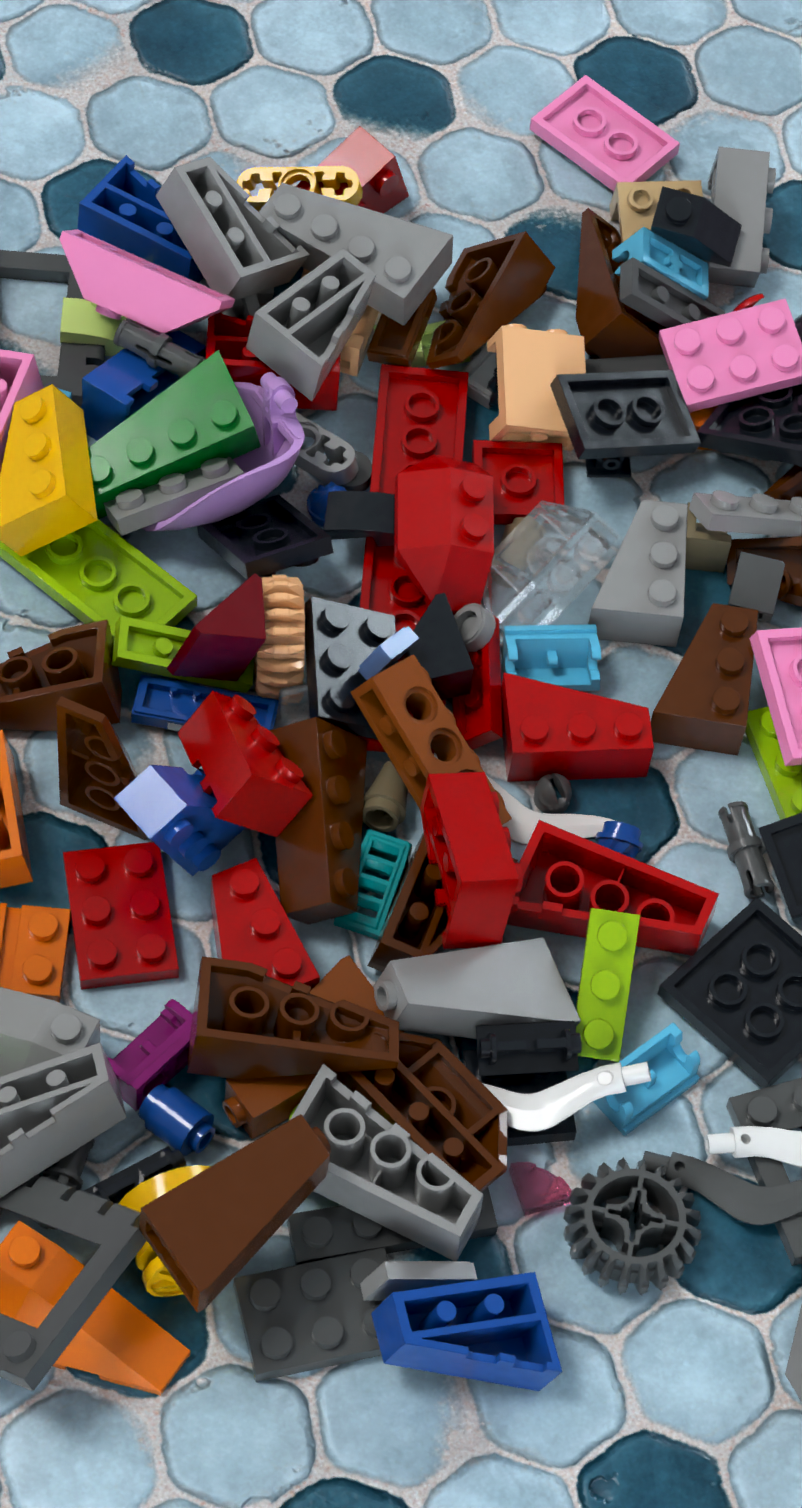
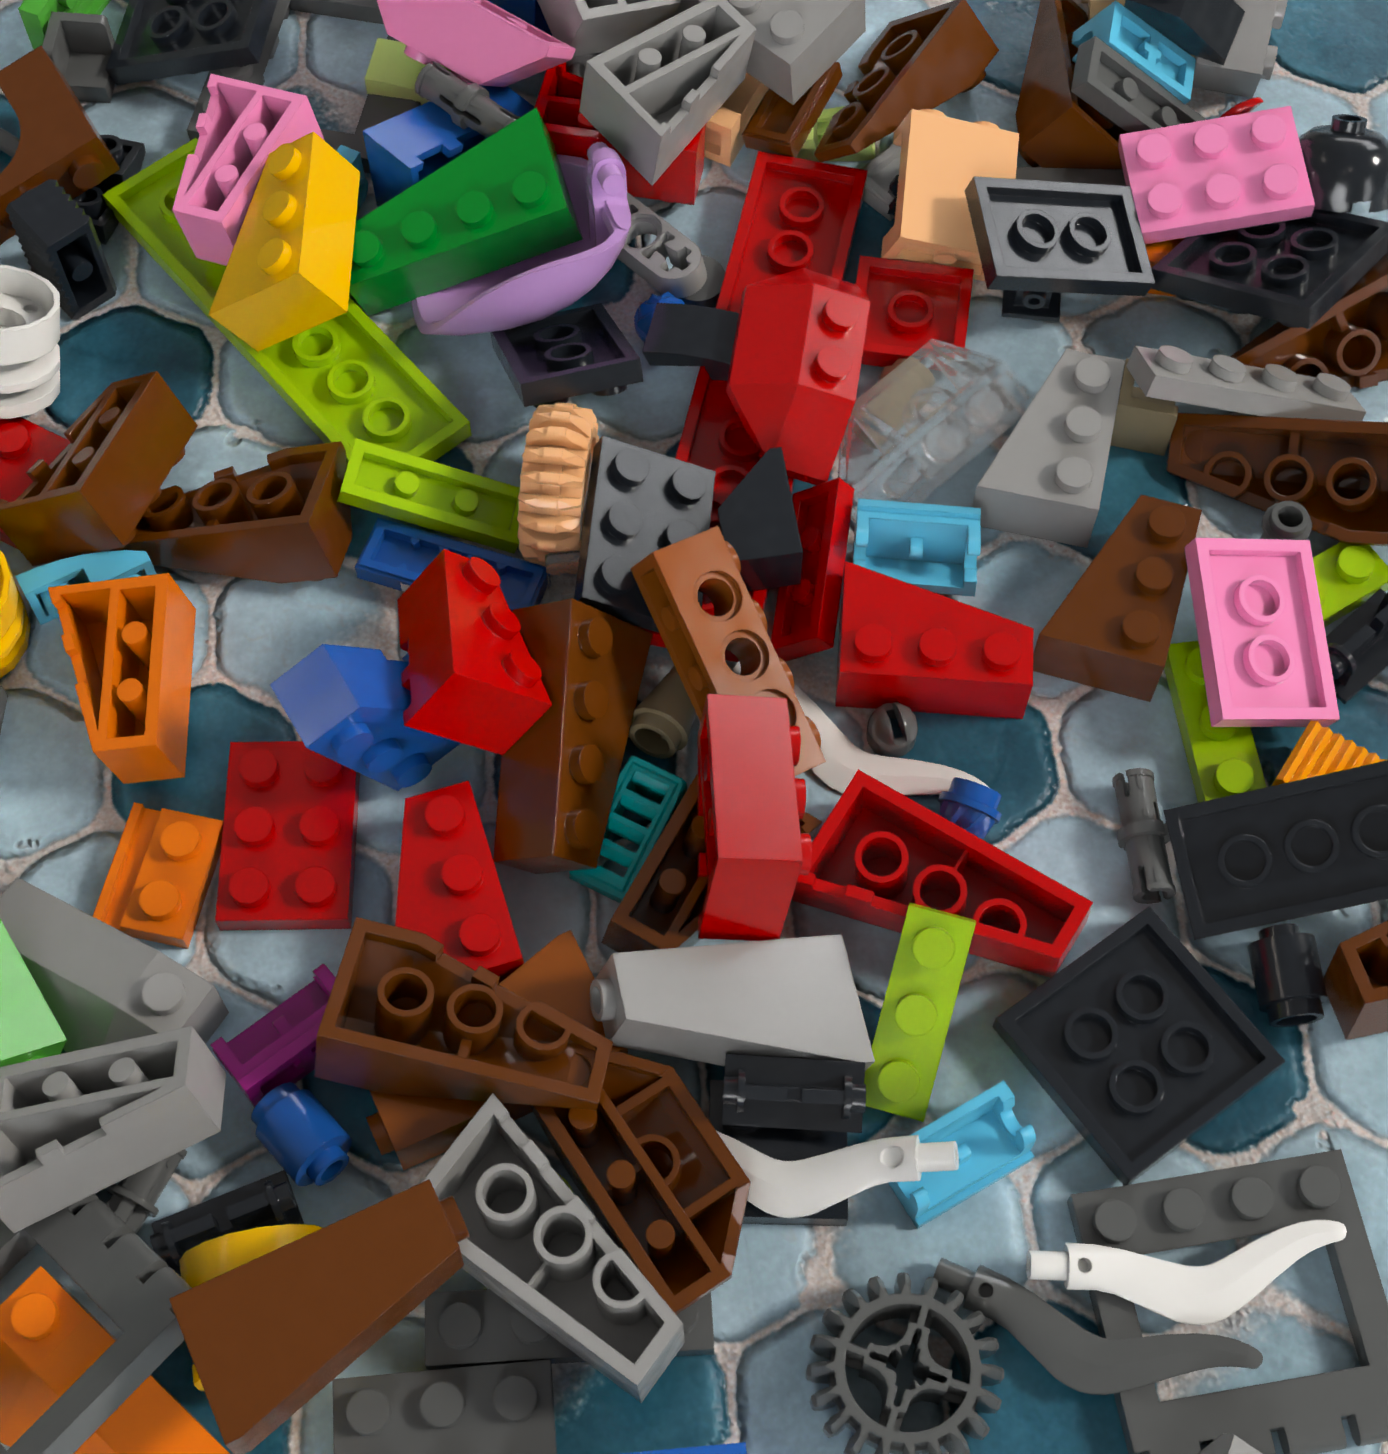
camera: 15 degrees right, 5 degrees up
reddish brown wedge [56,696,148,840] -> none
light grey plate [104,457,244,536] -> none
dark red slope [167,573,266,681] -> none
medium blue tile [358,626,419,680] -> none
light grey tile [360,1261,478,1301] -> none
light grey tile [454,603,496,652] -> none
clear pink tile [509,1162,572,1216] -> none
dark grey panel [727,551,785,623] -> none

